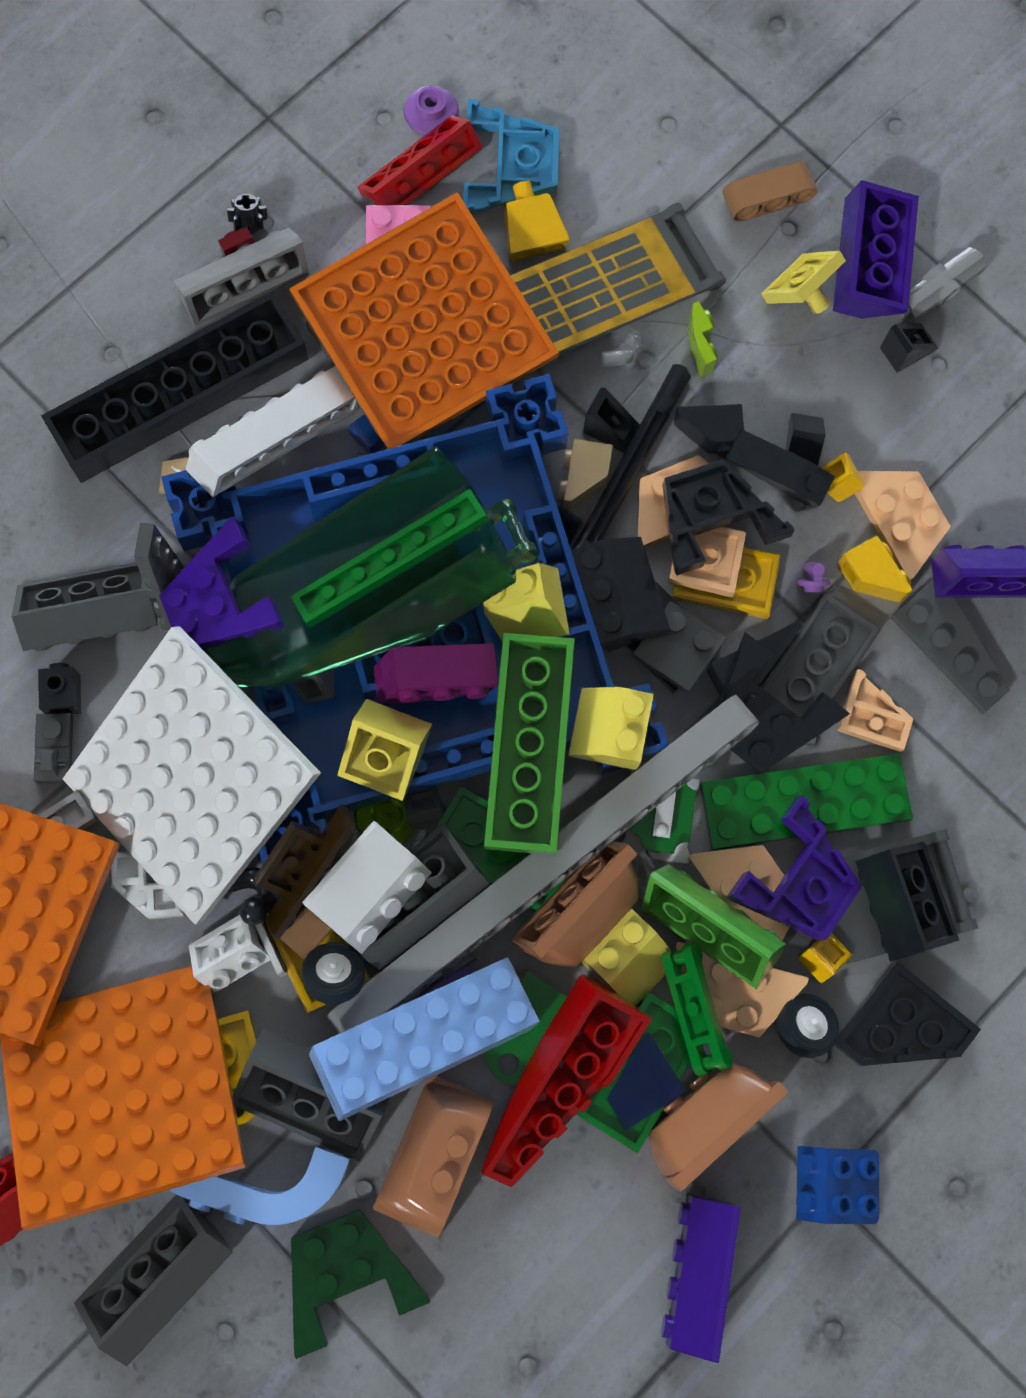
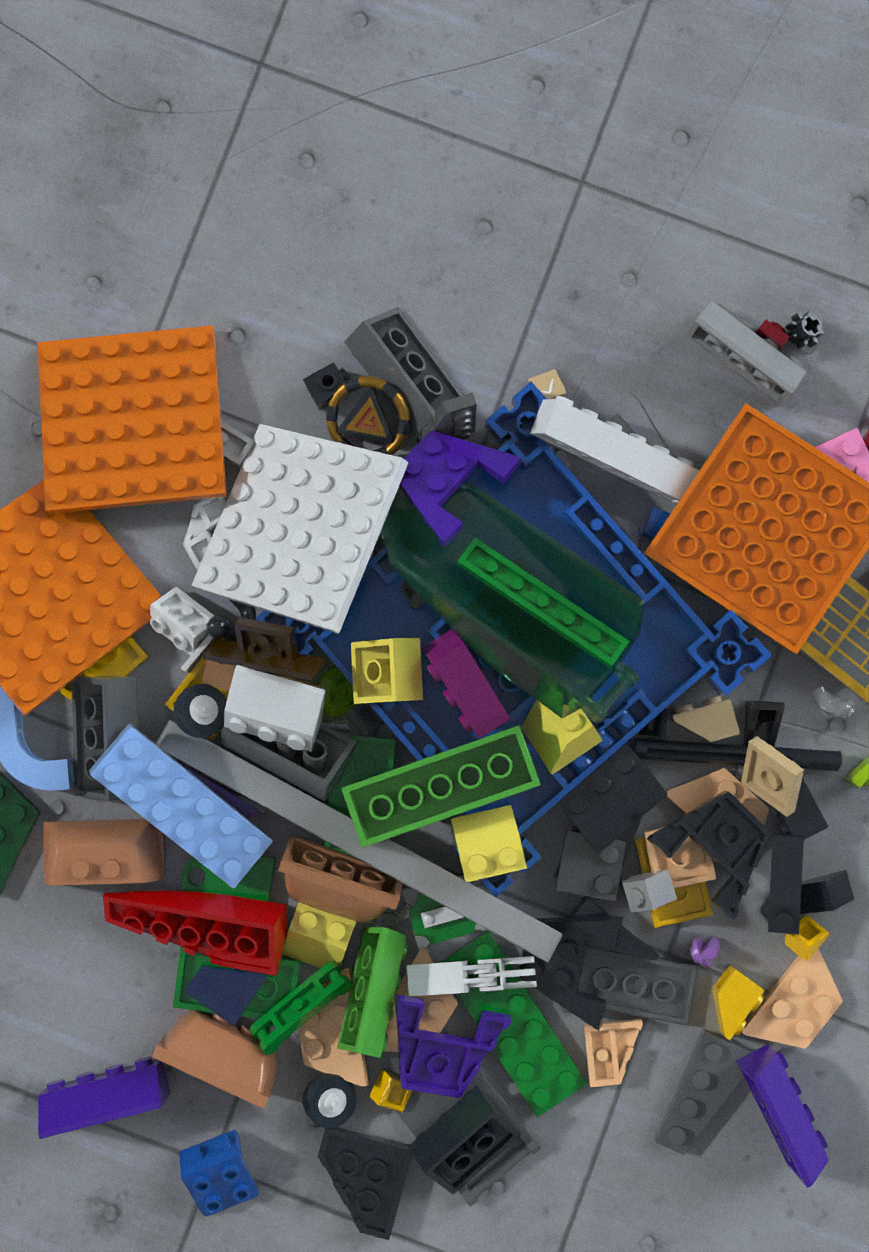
camera: 70 degrees right, 10 degrees up
dark grey hinge [33,713,73,783] -> none
black brick [41,291,309,483] -> none
none -> piece [326,376,411,455]
none -> white arm [406,956,537,996]
none -> light grey slope [622,869,677,913]
none -> tan plate [741,736,804,817]

